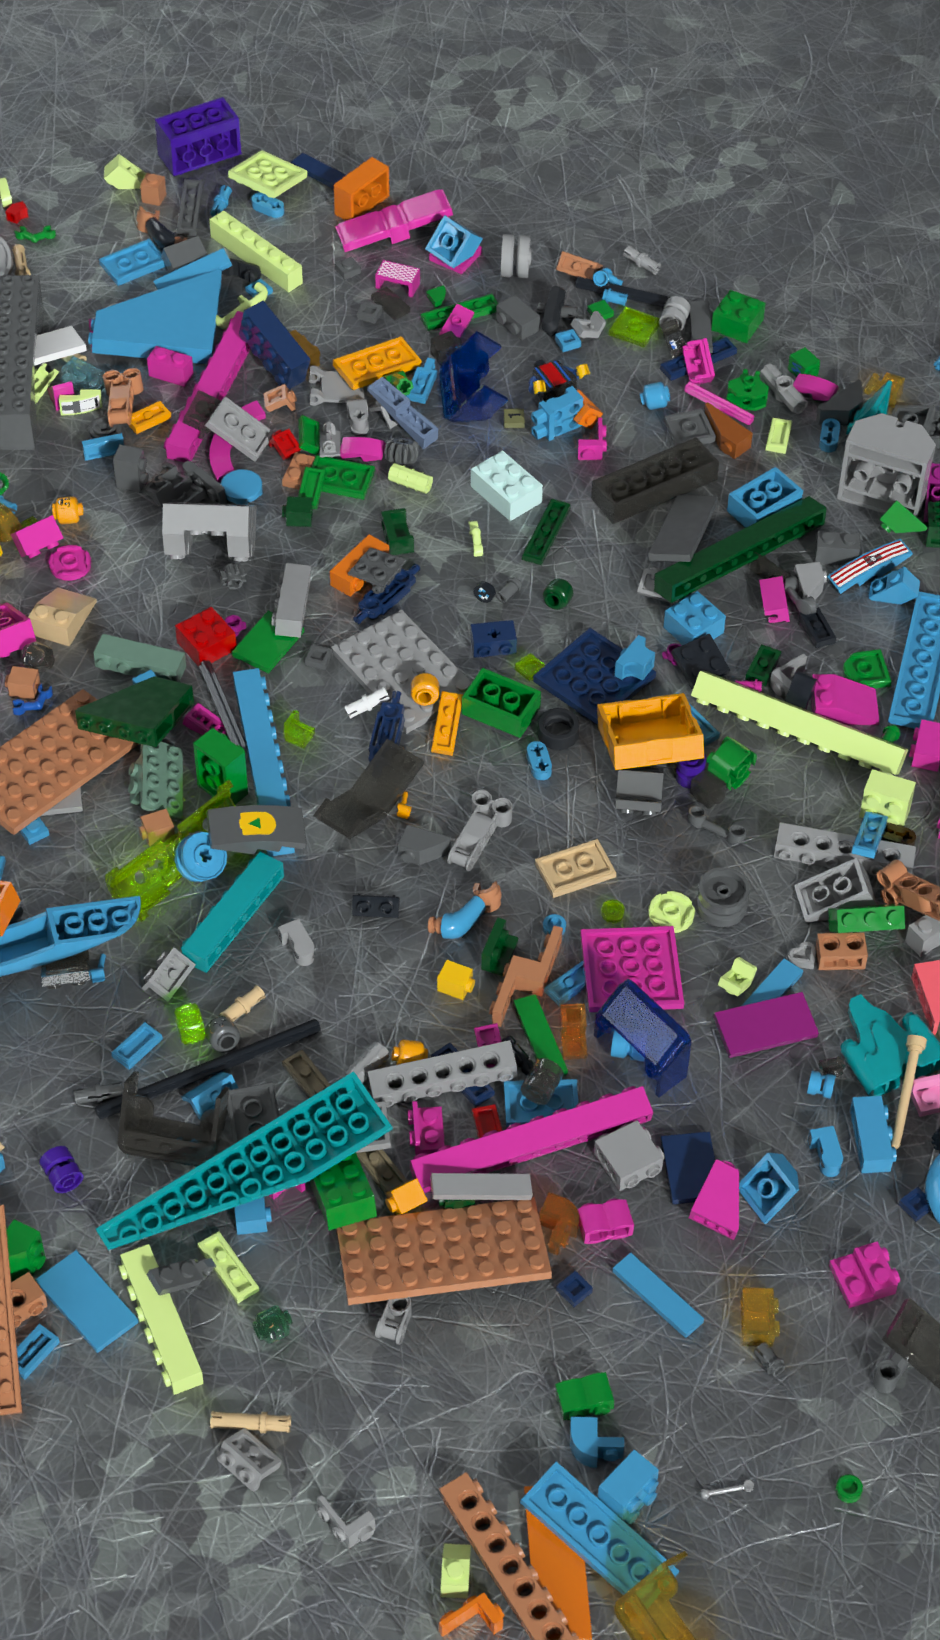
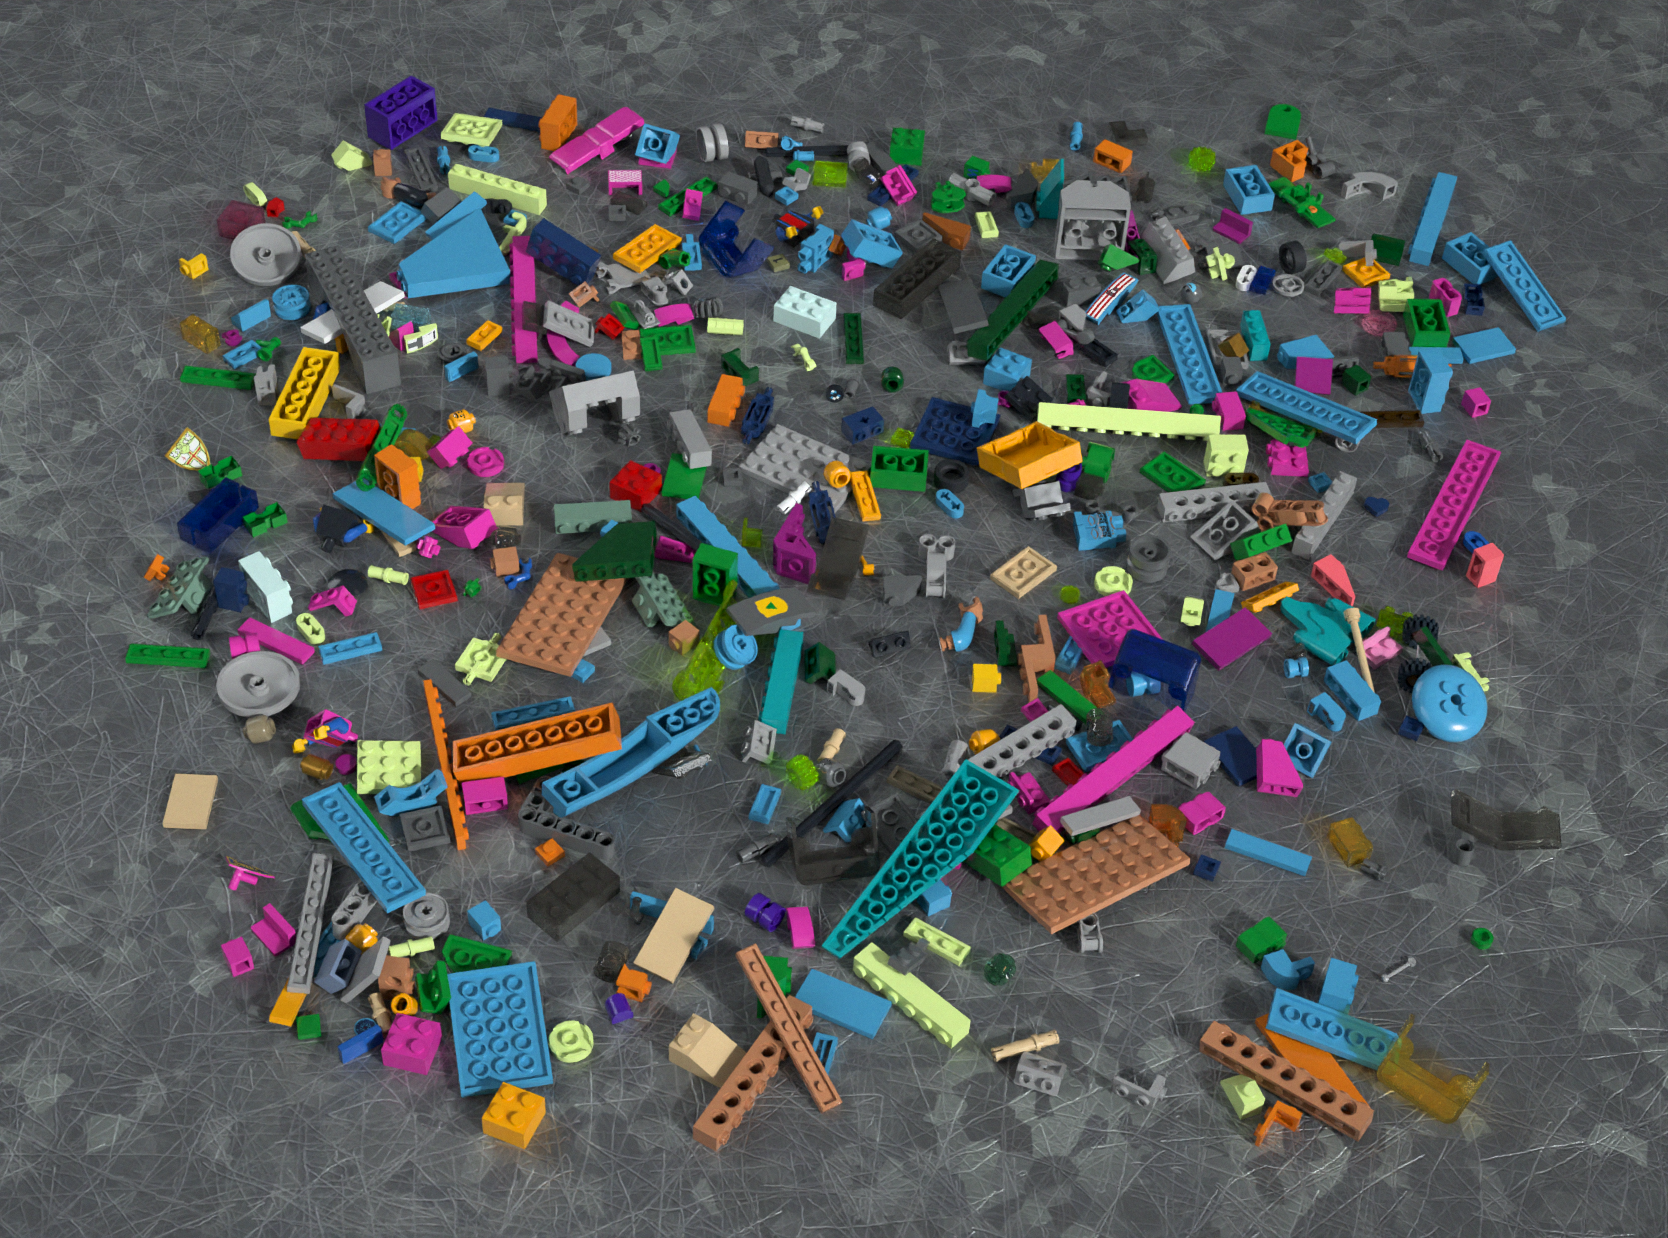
camera: 25 degrees left, 5 degrees down
nougat piece [103,368,144,427] -> none
dark pink brick [147,346,194,387] -> none
dark green brick [282,496,313,527] -> none
dark grey hinge [348,547,406,594] -> none
sand blue slope [367,377,439,449] -> none
clear smoke brick [431,331,462,365] -> none
dark azure tile [543,914,566,935] -> none
dark pink axle [684,382,754,425] -> none
dark pink plate [829,1241,900,1308] -> none
dark azure tile [852,811,888,859] -> none
none -> magenta bracket [773,503,816,586]
none -> dark pink slope [786,907,815,949]
none -> dark green panel [805,642,836,684]
none -> dark azure brick [841,219,903,269]
none -> dark azure hips [1073,511,1126,551]
none -> green tile [1139,451,1206,493]
none -> light orange plate [1241,581,1299,613]

